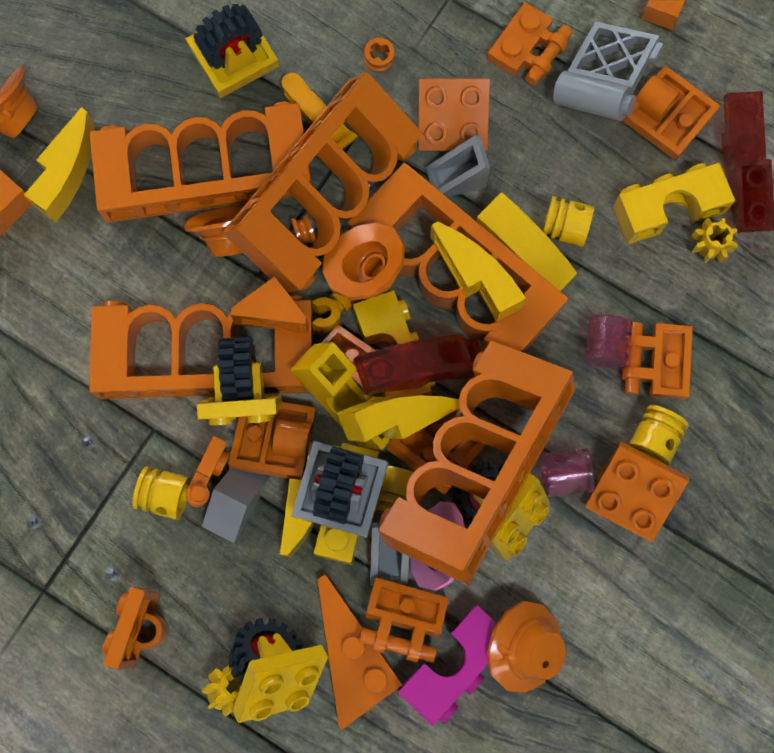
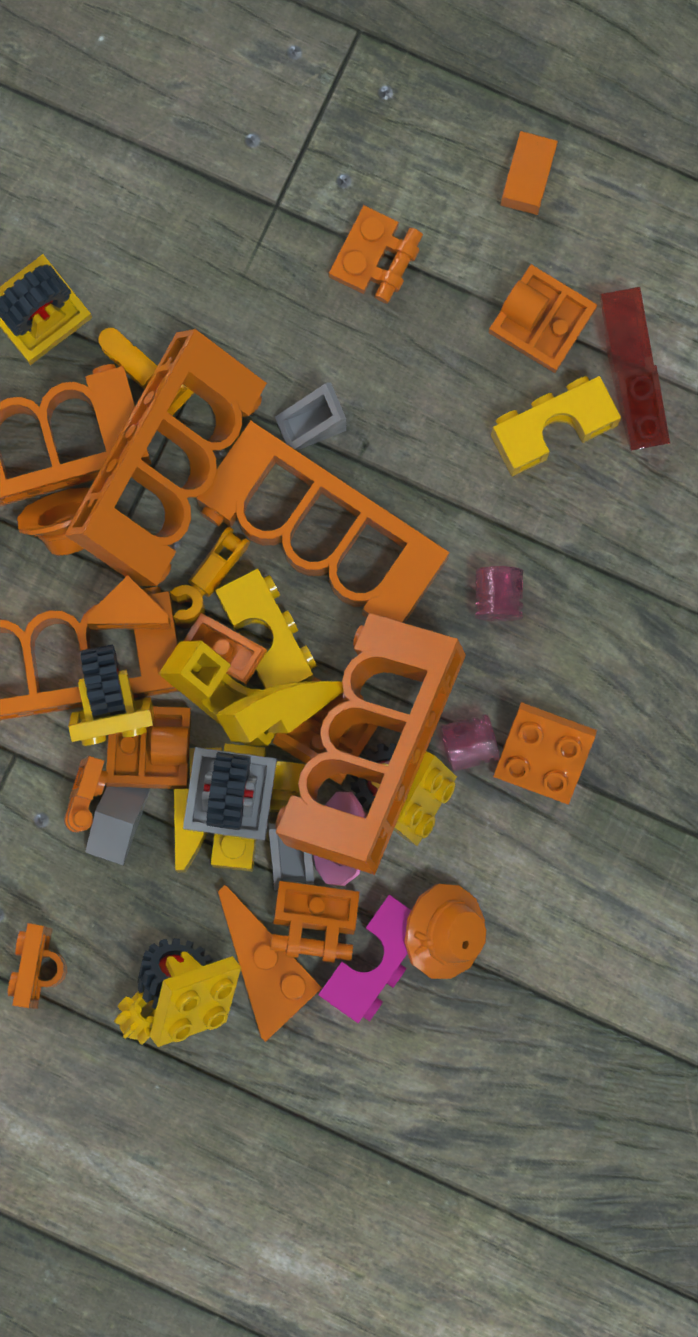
camera: 10 degrees left, 5 degrees up
yellow piece [132,466,191,520] -> none
orange bush [291,214,316,245] -> none
orange hat [322,222,405,300] -> none
clear red slope [353,334,481,395] -> none
orange bush [364,38,395,72] -> none
orange plate [418,78,490,151] -> none
yellow slope [430,221,526,322] -> none
yellow slope [476,192,577,291] -> none
yellow piece [542,196,594,247] -> none
light grey piece [553,21,664,122] -> none
orange plate [622,322,693,400] -> none
yellow piece [629,405,689,465] -> none
yellow gear [691,218,738,263] -> none

